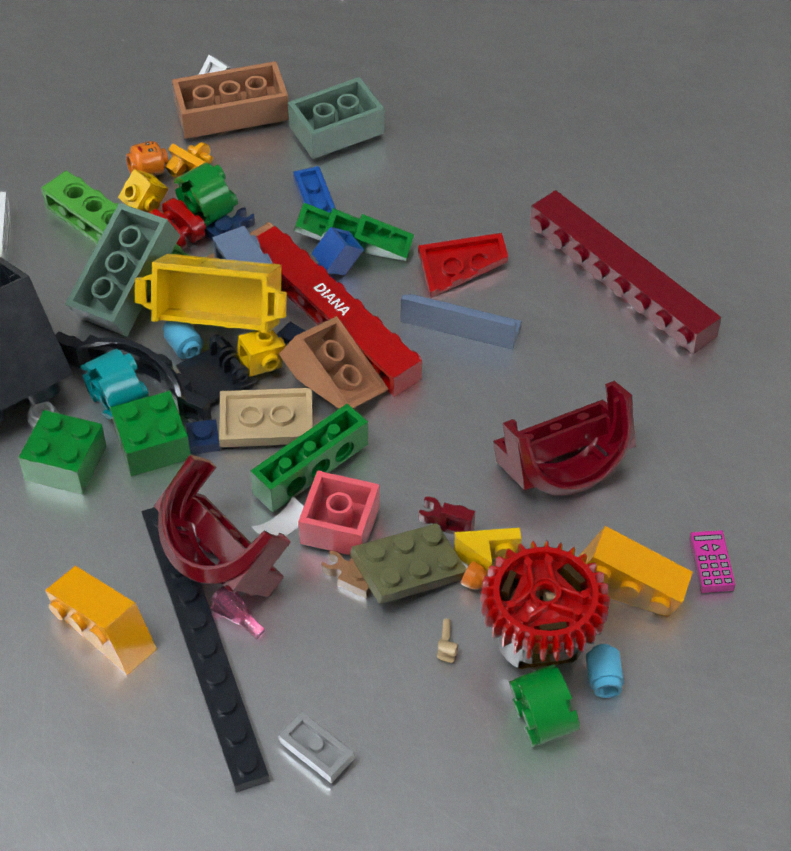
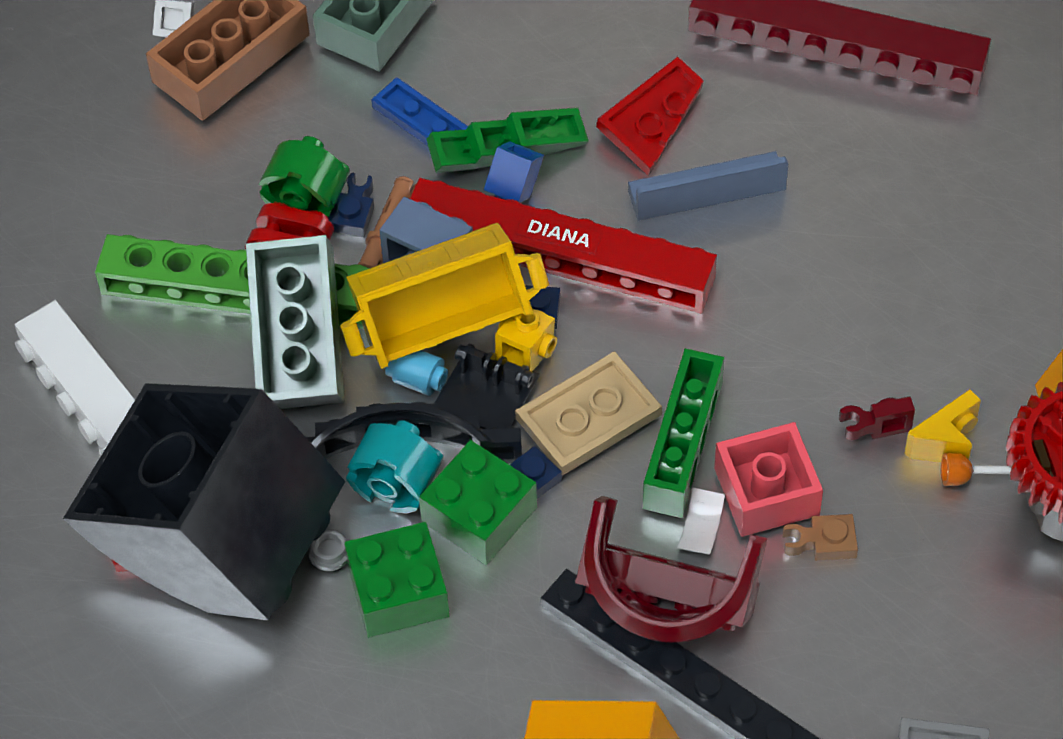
camera: 30 degrees left, 5 degrees up
yellow brick [118,169,169,212] -> none
orange head [126,141,169,177] -> none
light orange hips [165,142,213,178] -> none
clear pink cone [211,586,265,639] -> none
nougat slope [279,316,388,409] -> none
olive plate [350,523,466,605] -> none
tan hand [437,619,459,663] -> none
dark red piece [493,380,636,495] -> none

